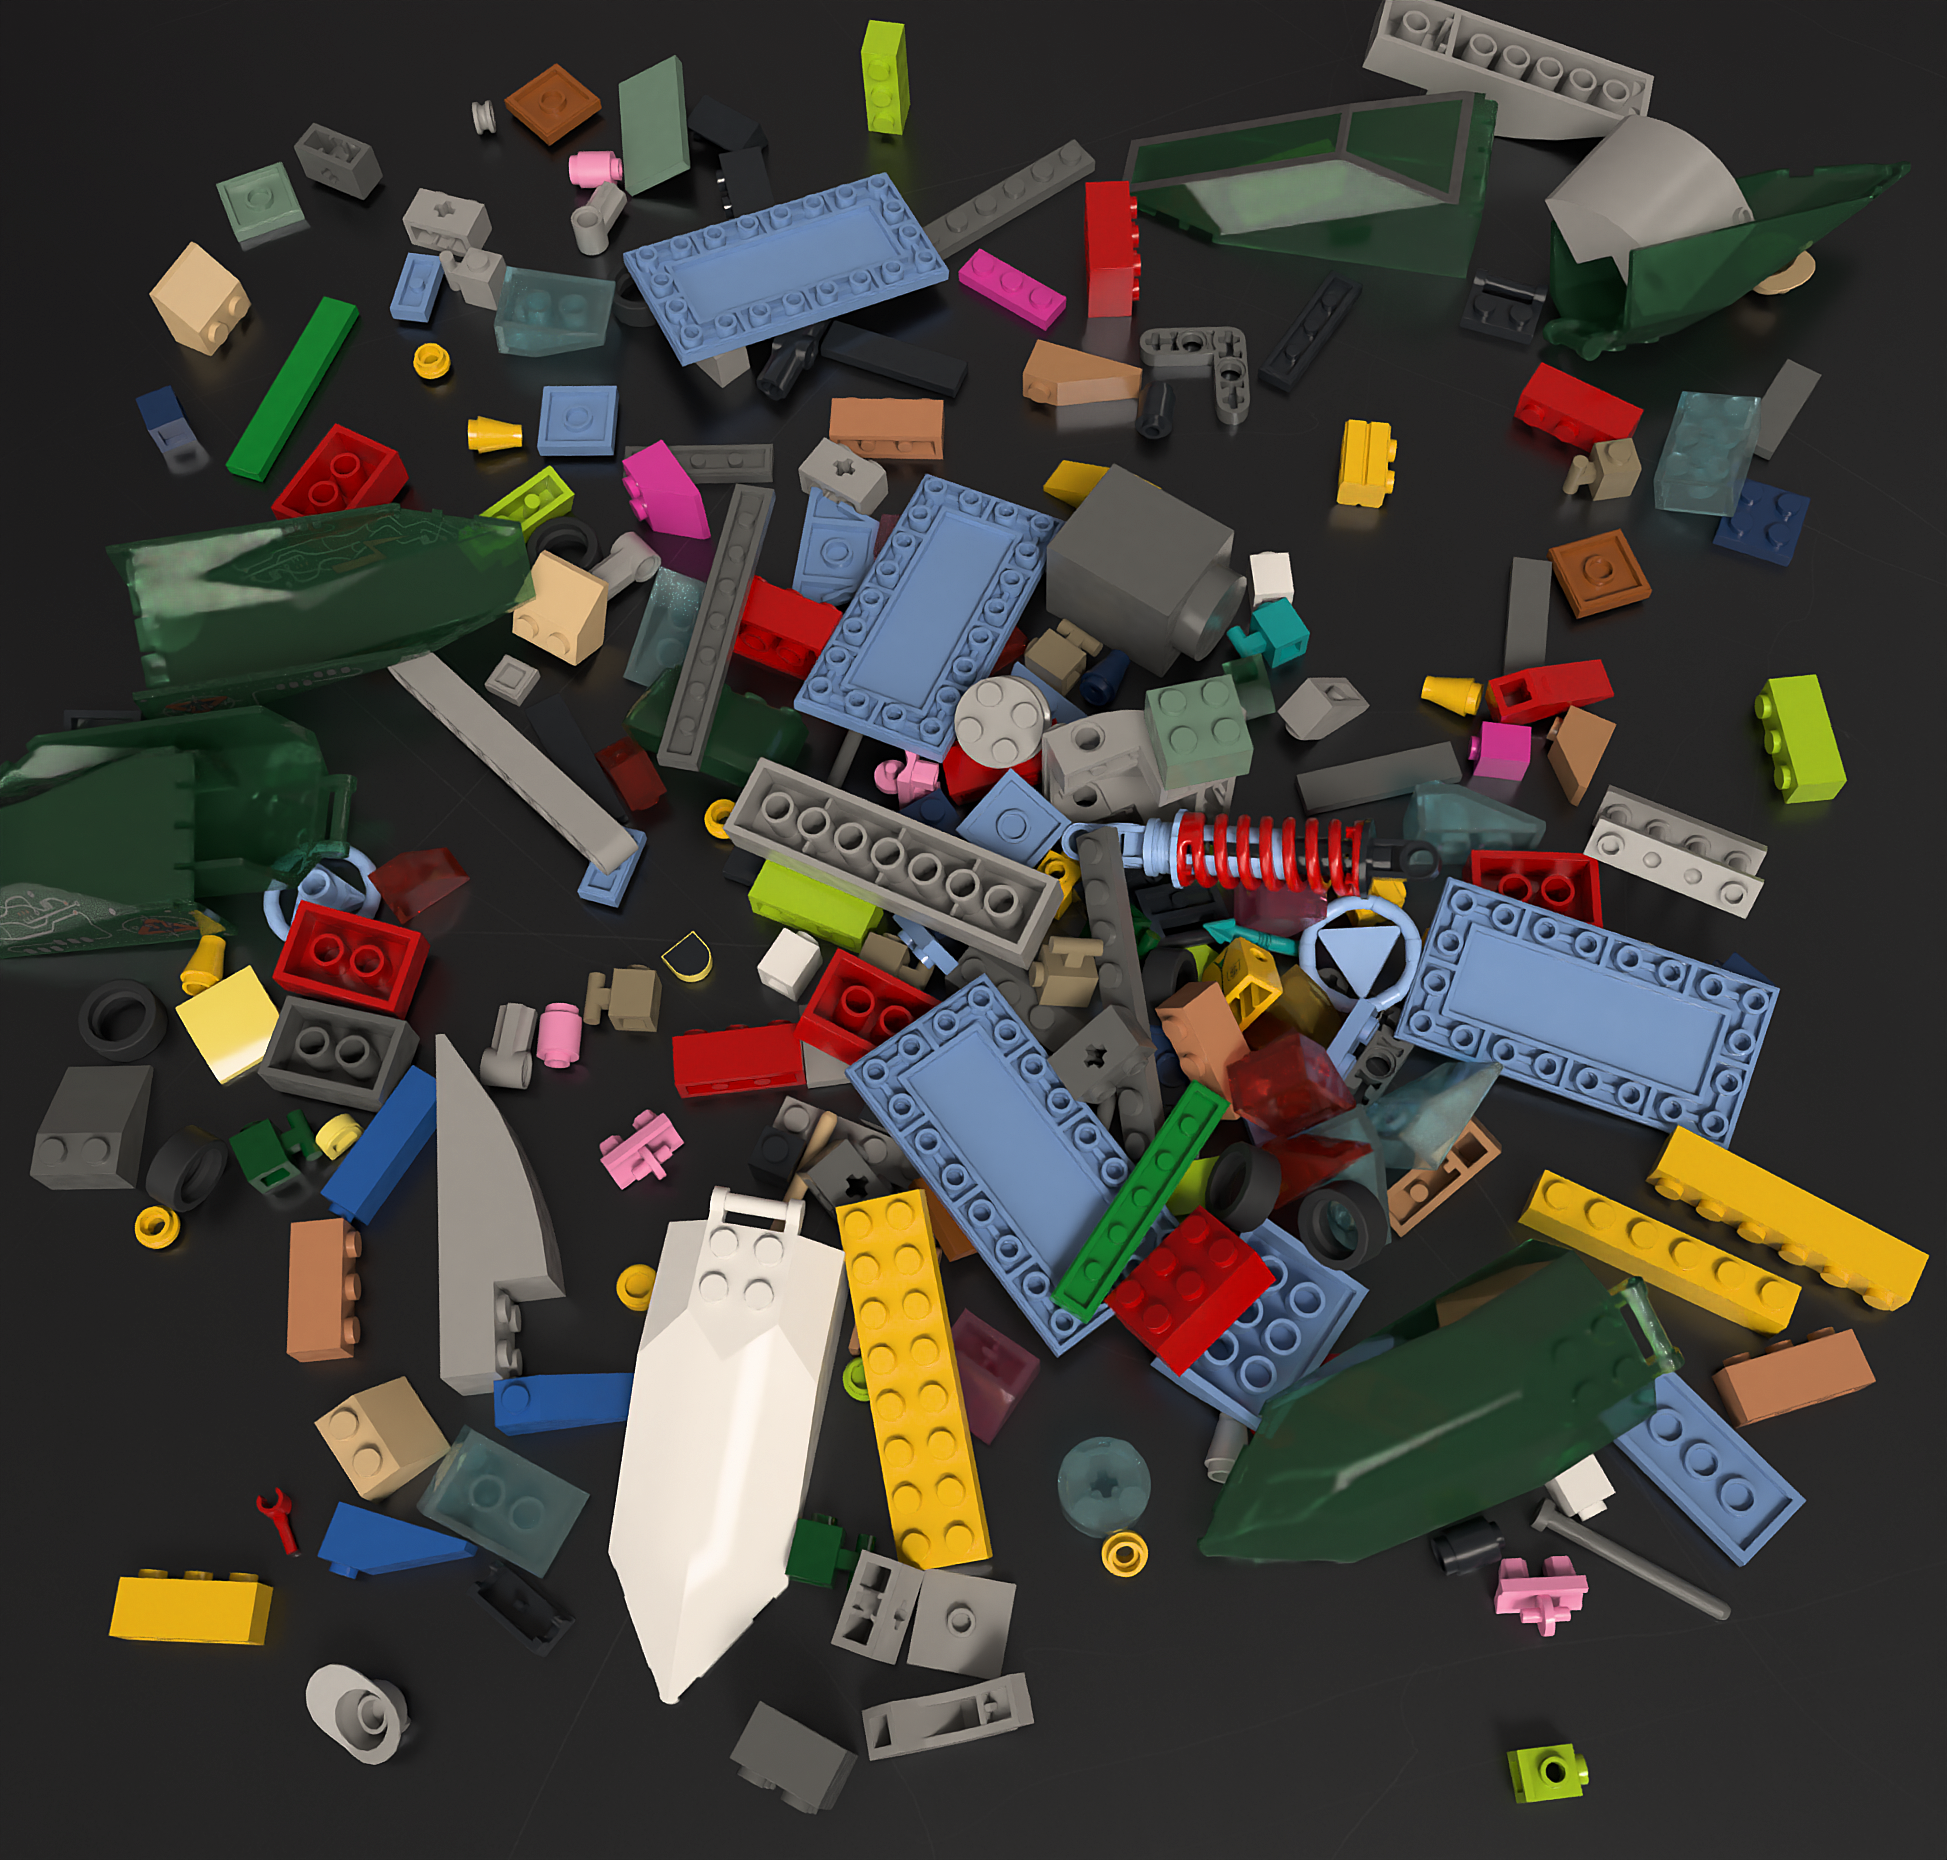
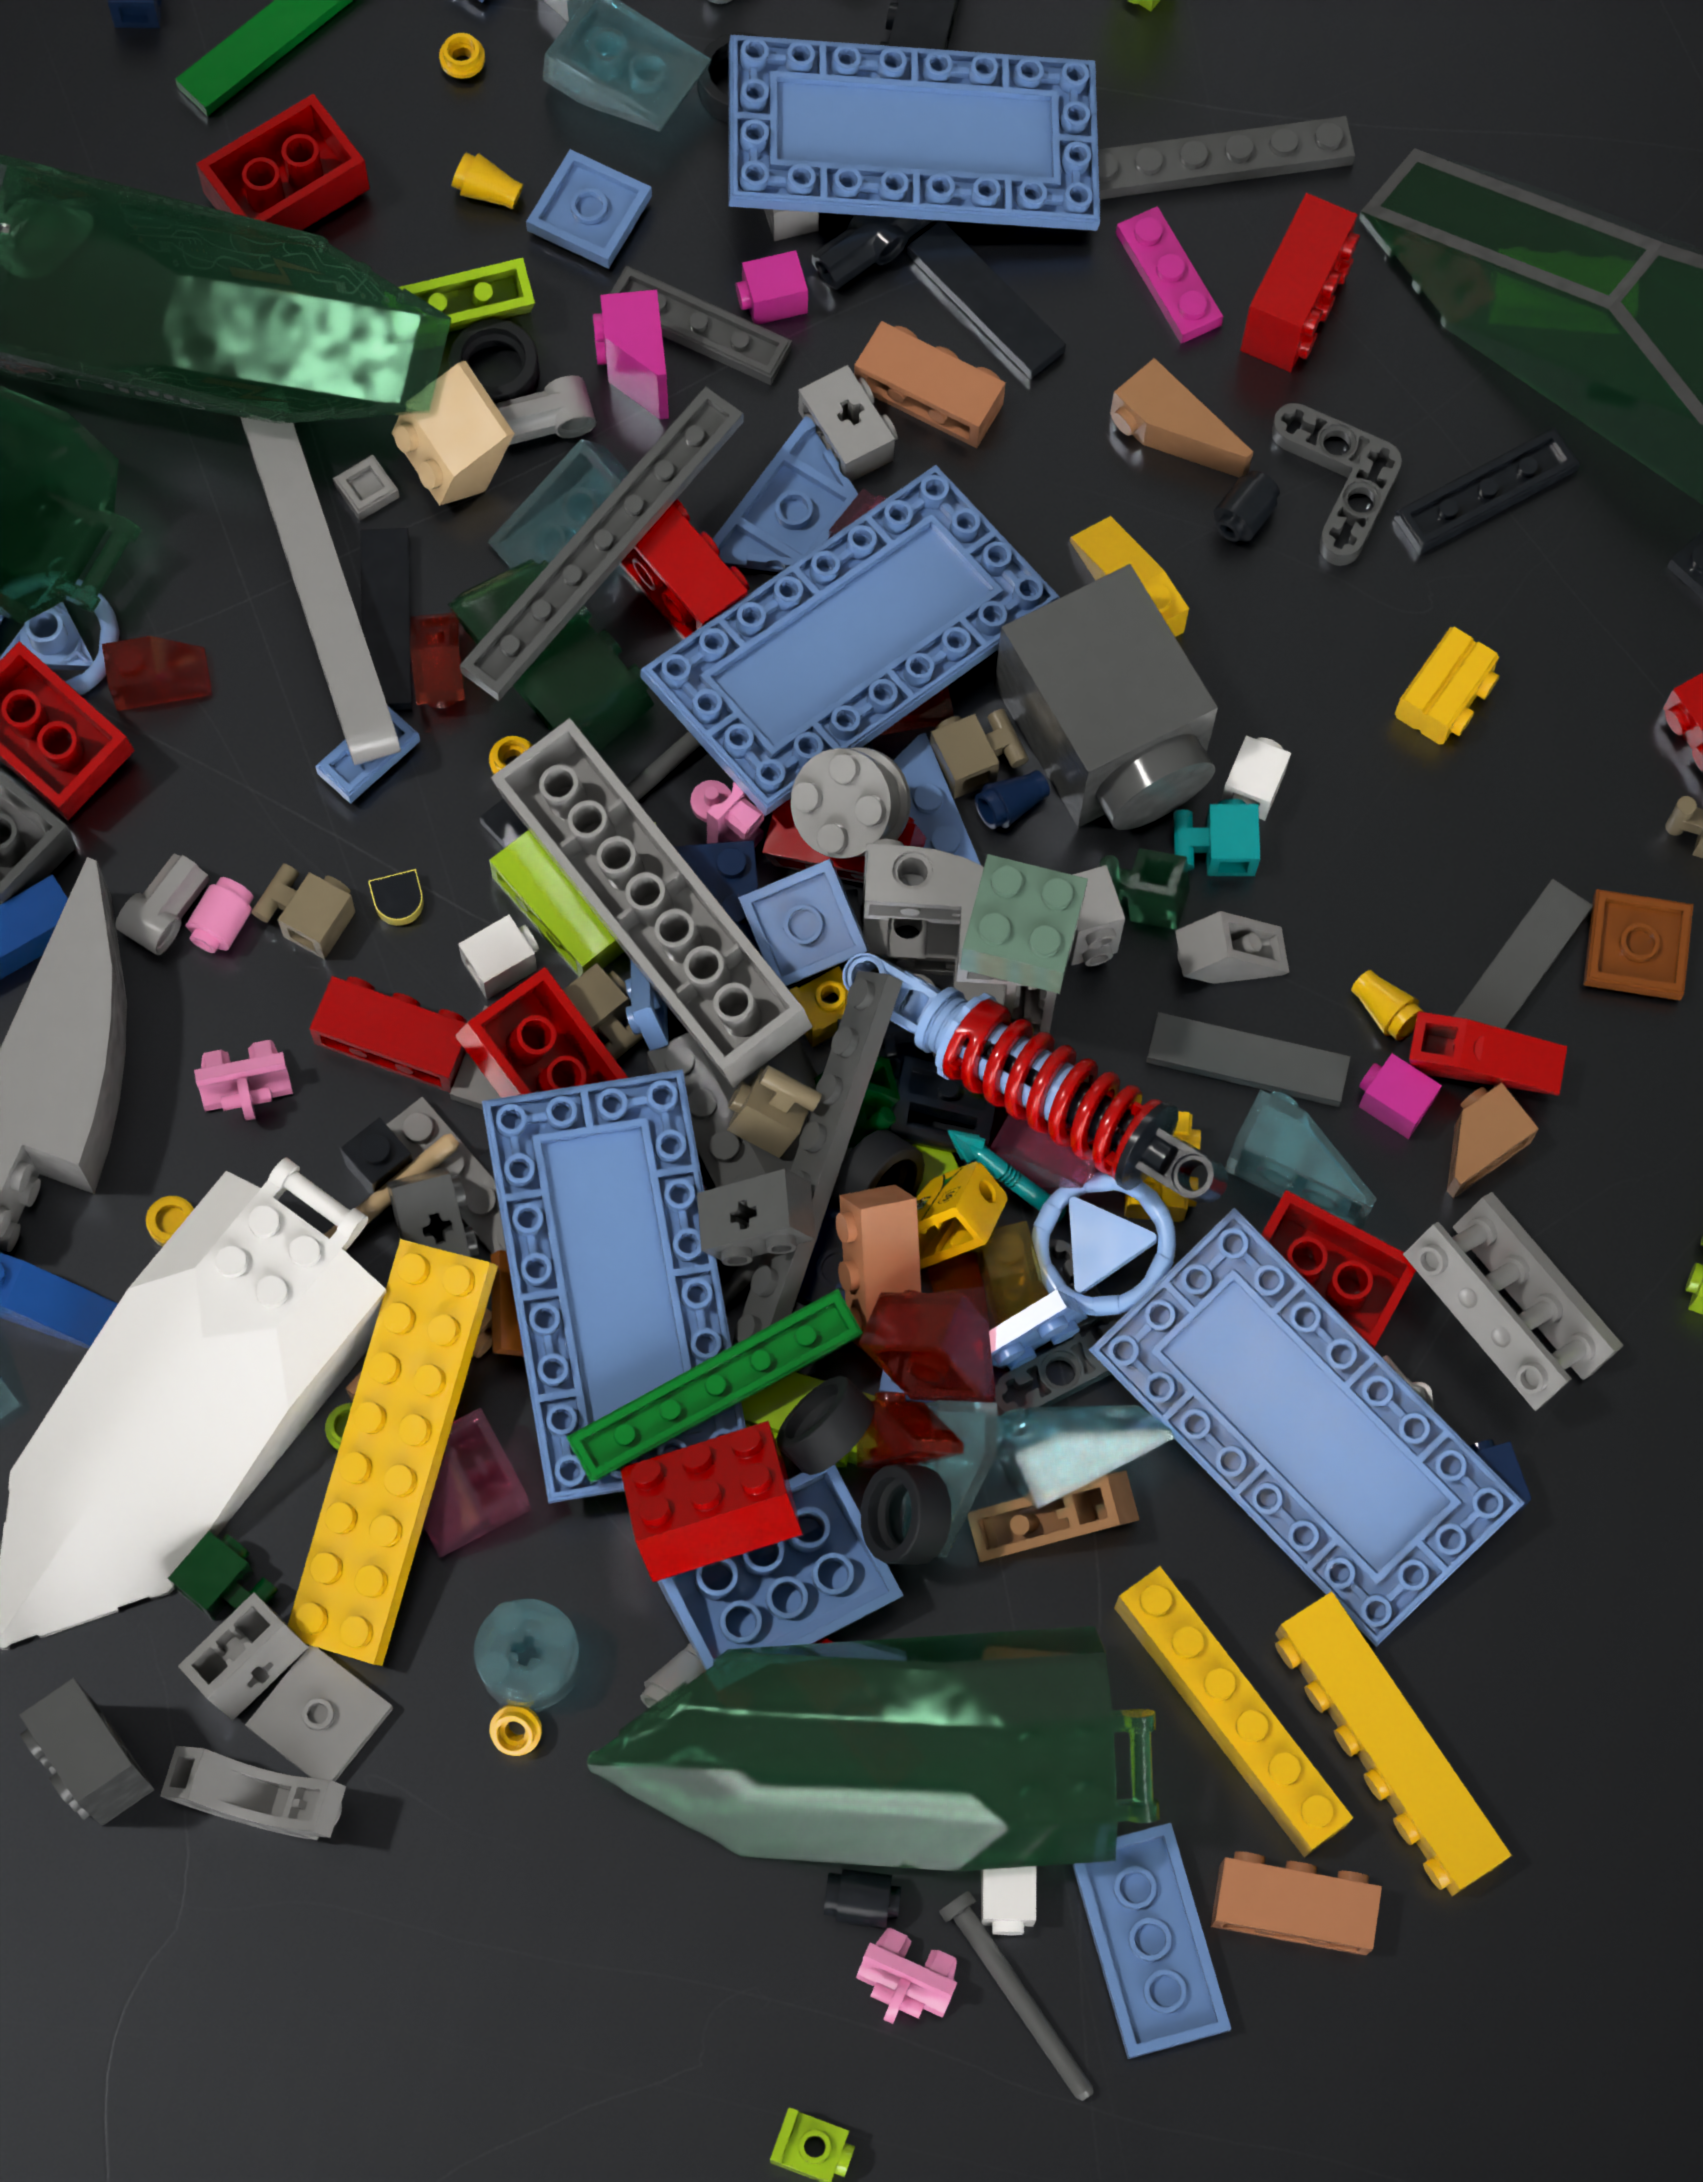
camera: 20 degrees right, 5 degrees up
none -> dark pink brick [735,250,808,325]

